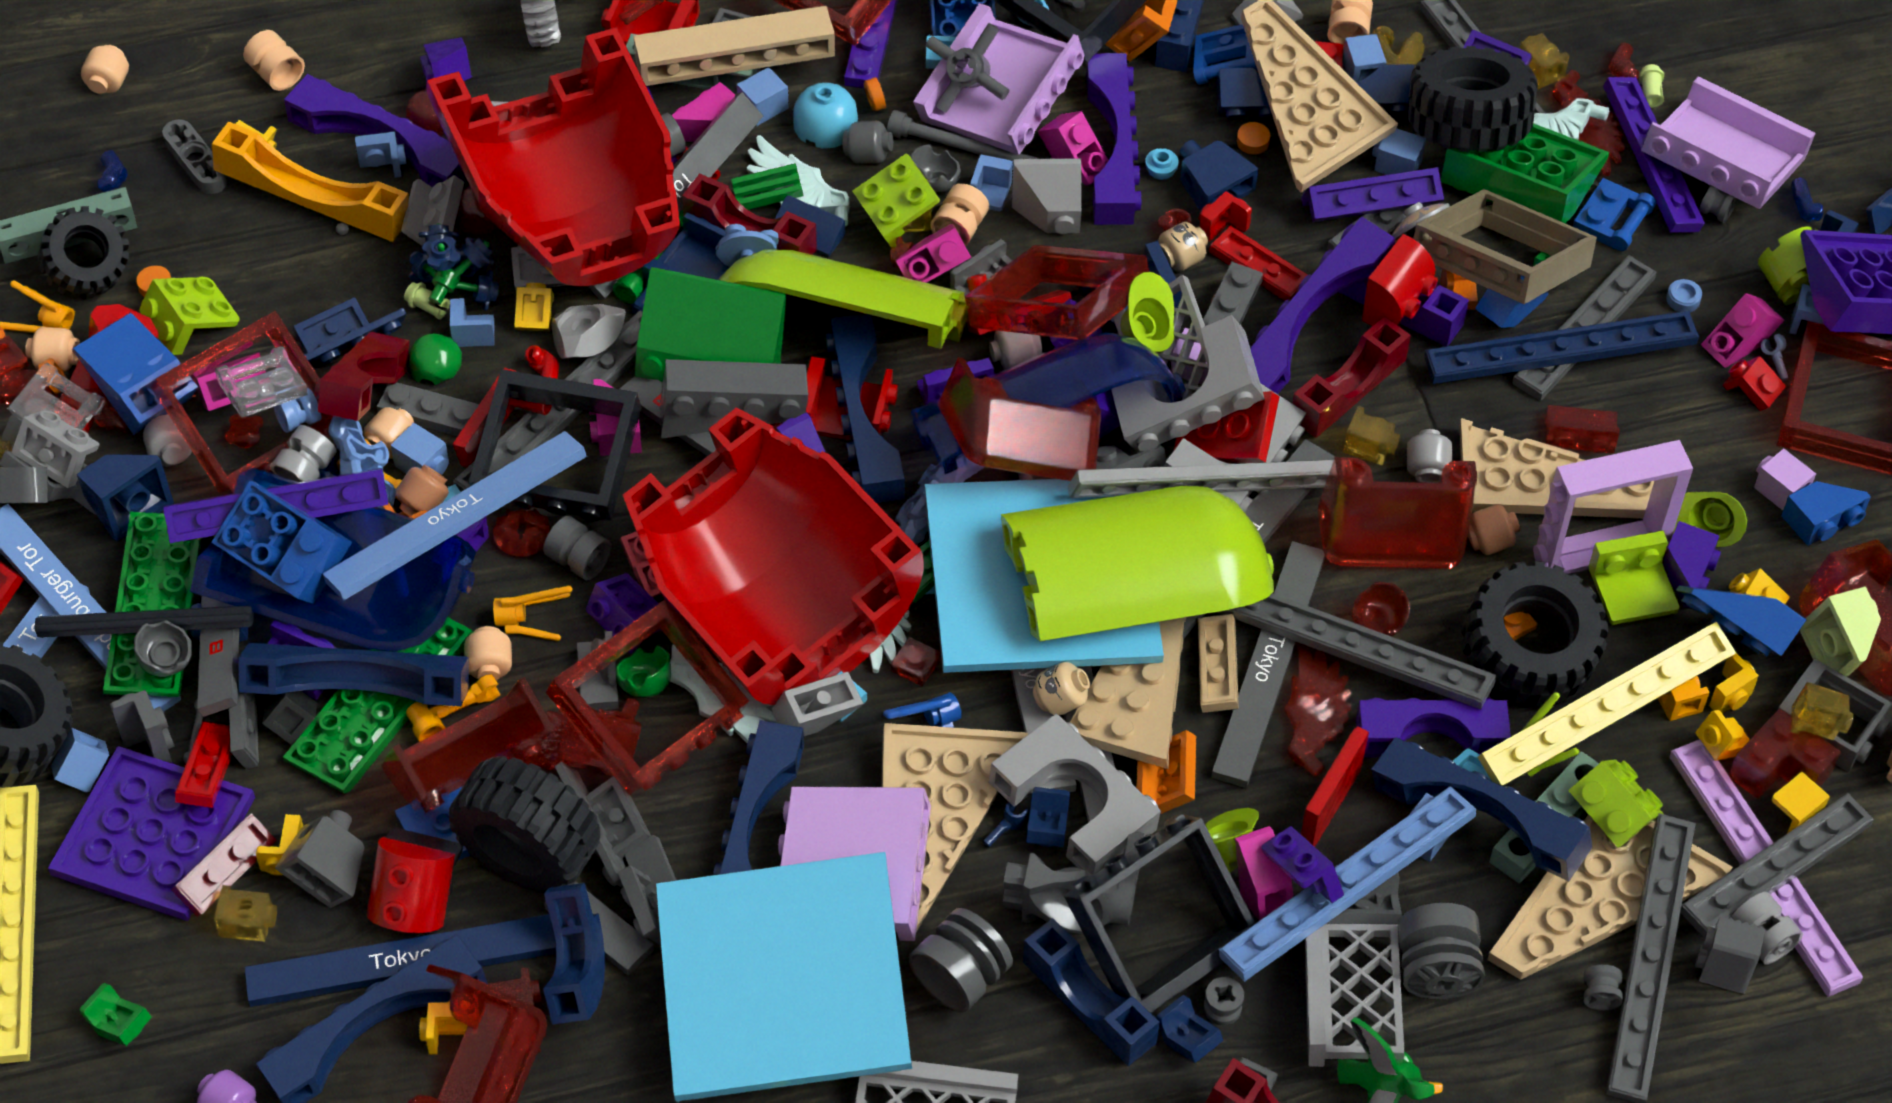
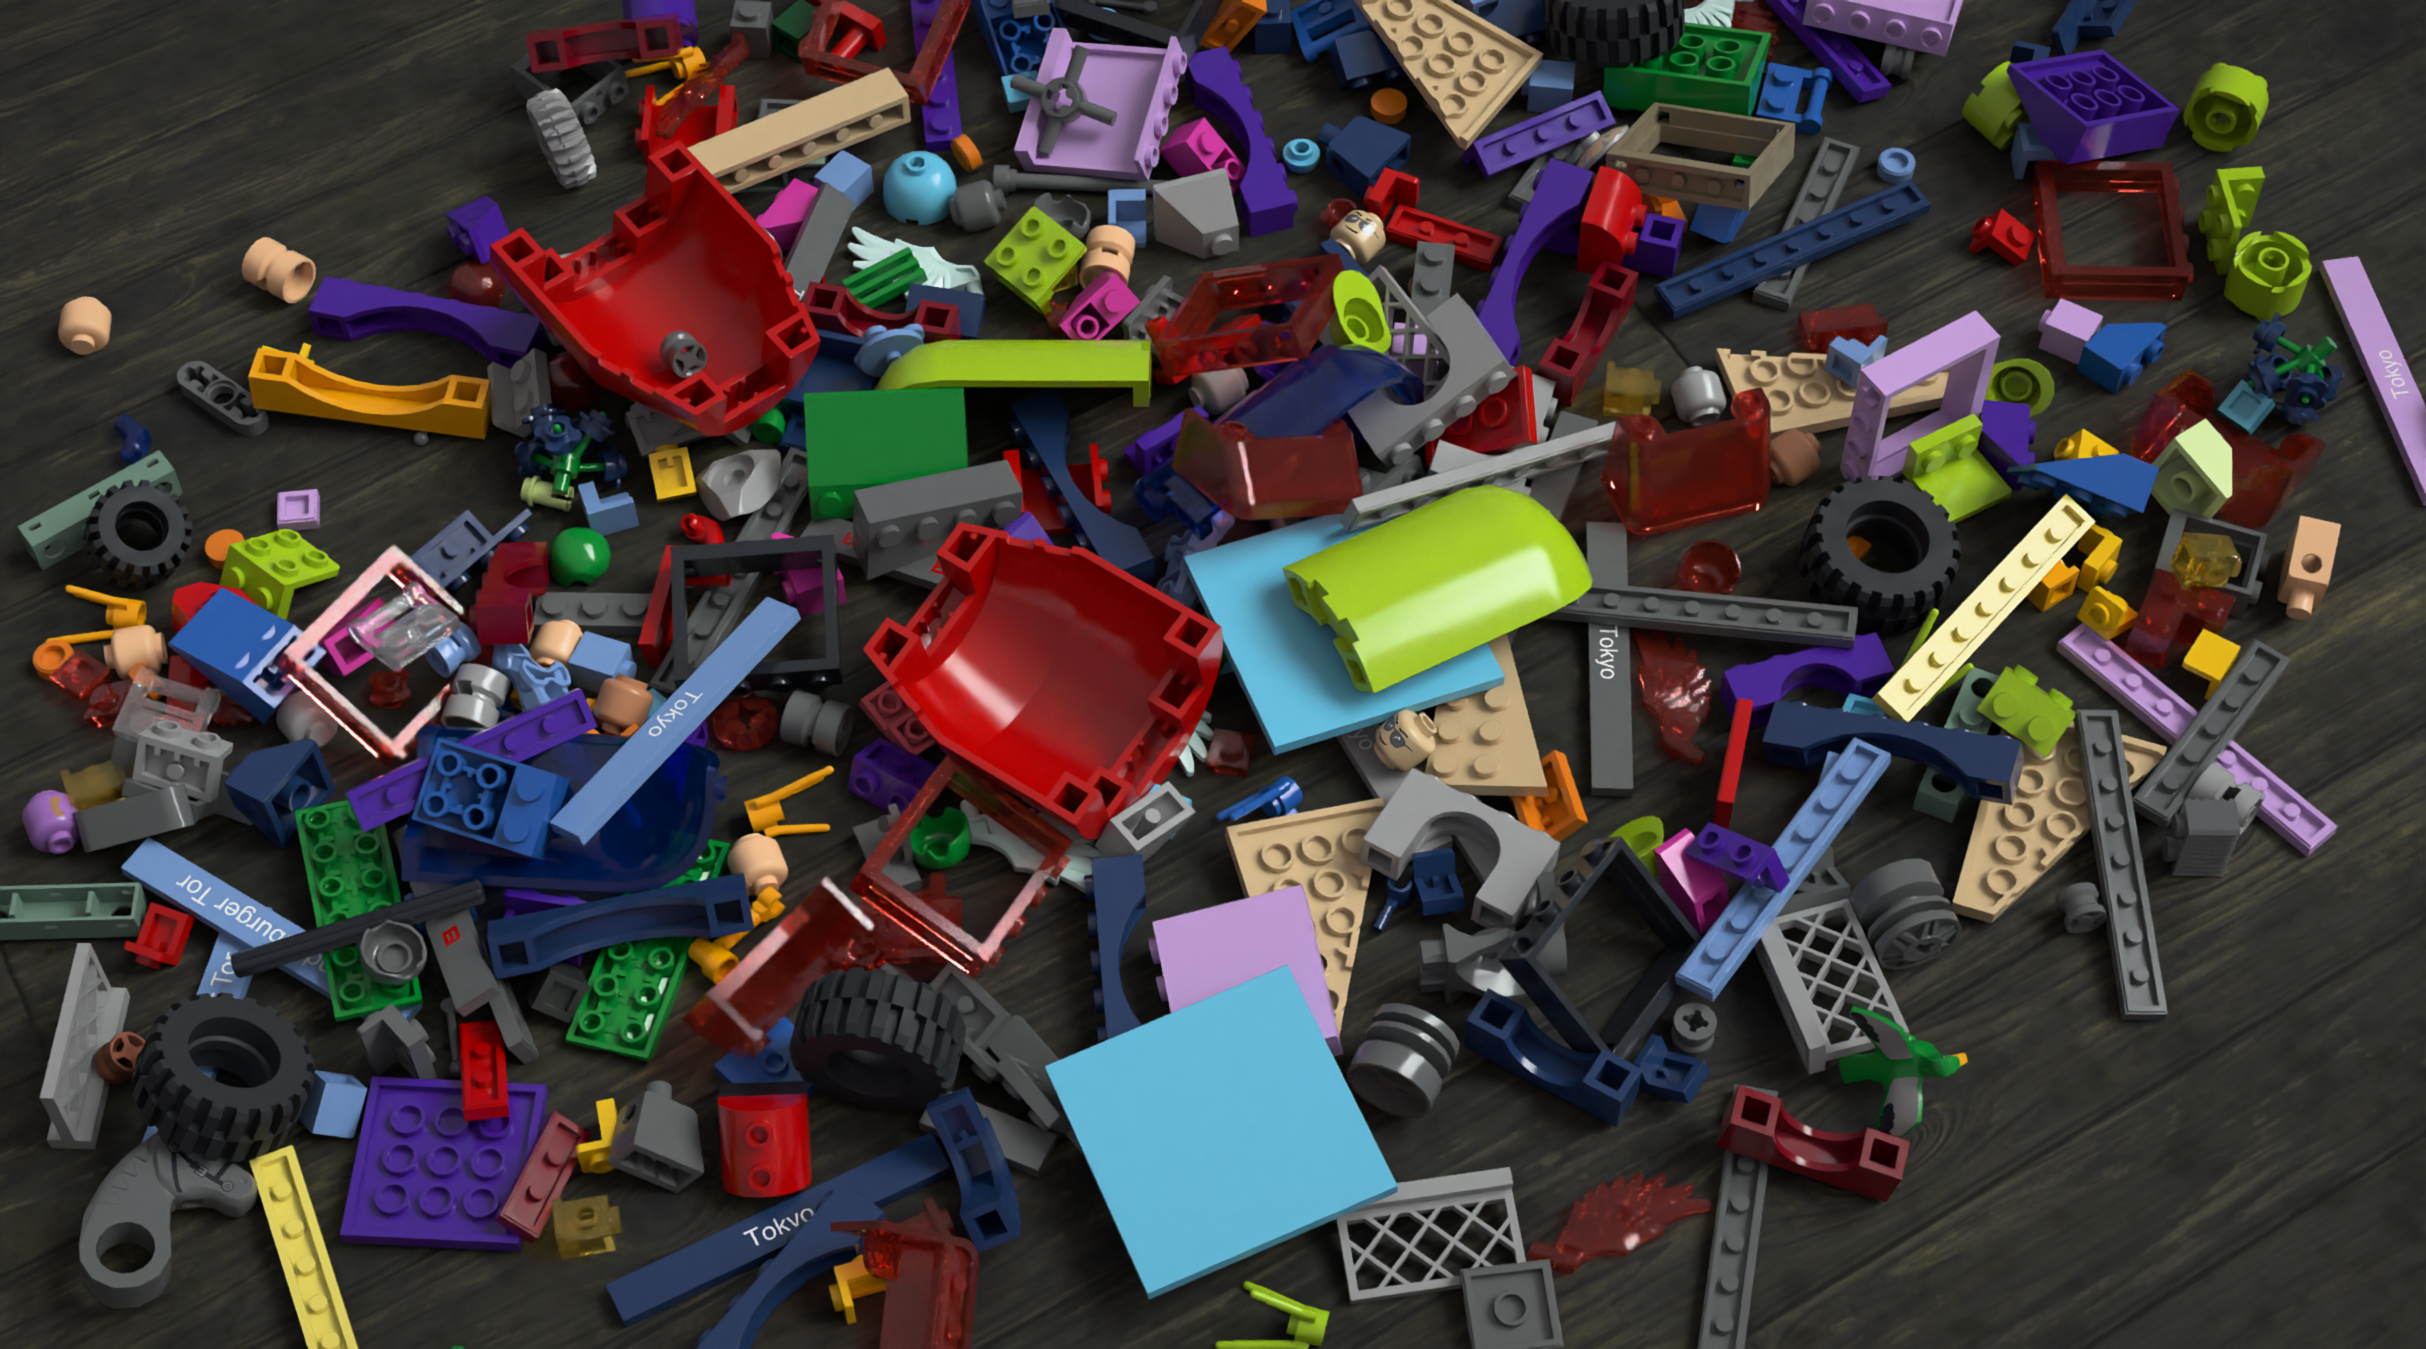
camera: 15 degrees left, 0 degrees up
medium blue bracket [355,132,406,178] -> none
tan tile [1198,614,1239,713] -> none
dark pink slope [1701,293,1784,368] -> none
sand blue hand [1761,334,1789,381] -> none
clear blue arm [1791,178,1824,222] -> none
none -> lavender tile [277,489,320,531]
none -> dark grey wheel [659,330,708,378]
none -> medium blue panel [1824,335,1888,389]

